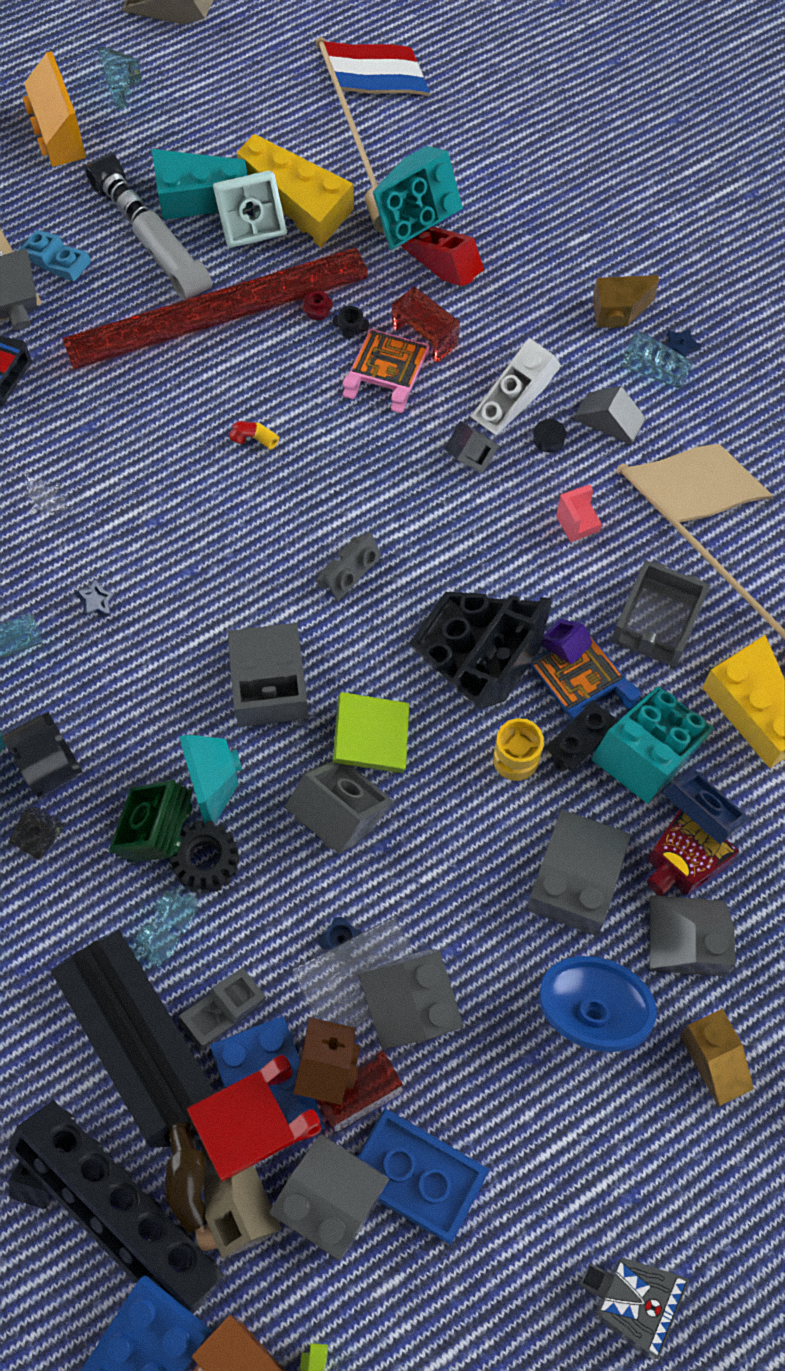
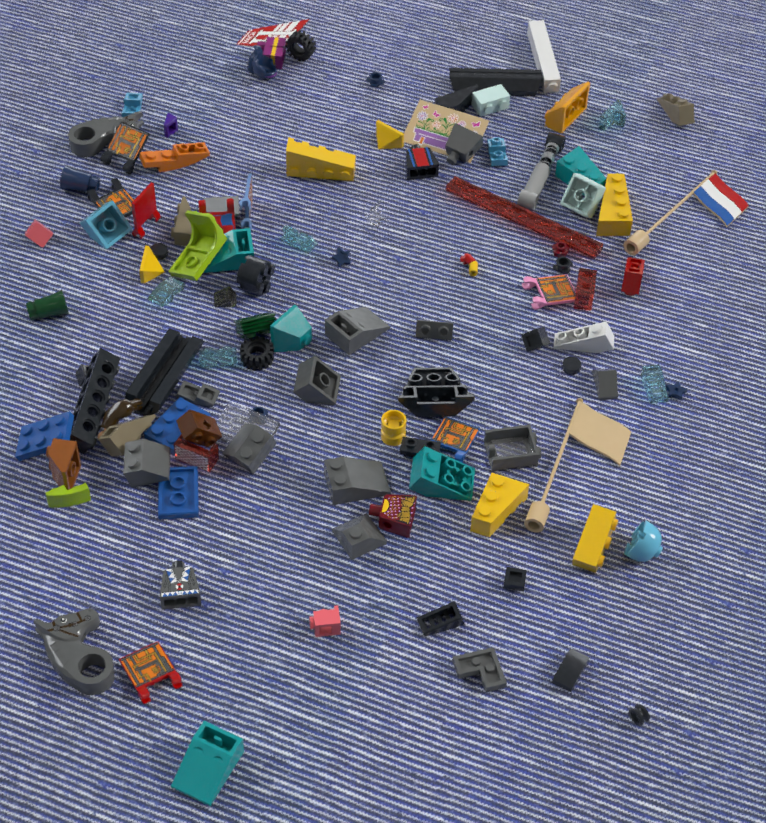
camera: 55 degrees right, 15 degrees down
red flag [187,1055,321,1182] -> none
lime tile [333,692,409,773] -> none
teal slope [373,146,463,250] -> none
blue dish [539,956,657,1052] -> none
dark purple slope [541,619,592,664] -> none
coral panel [556,485,602,543] -> none
pearl gold slope [593,275,659,328] -> none
dark blue tile [663,771,749,844] -> none
pearl gold slope [680,1008,754,1107] -> none

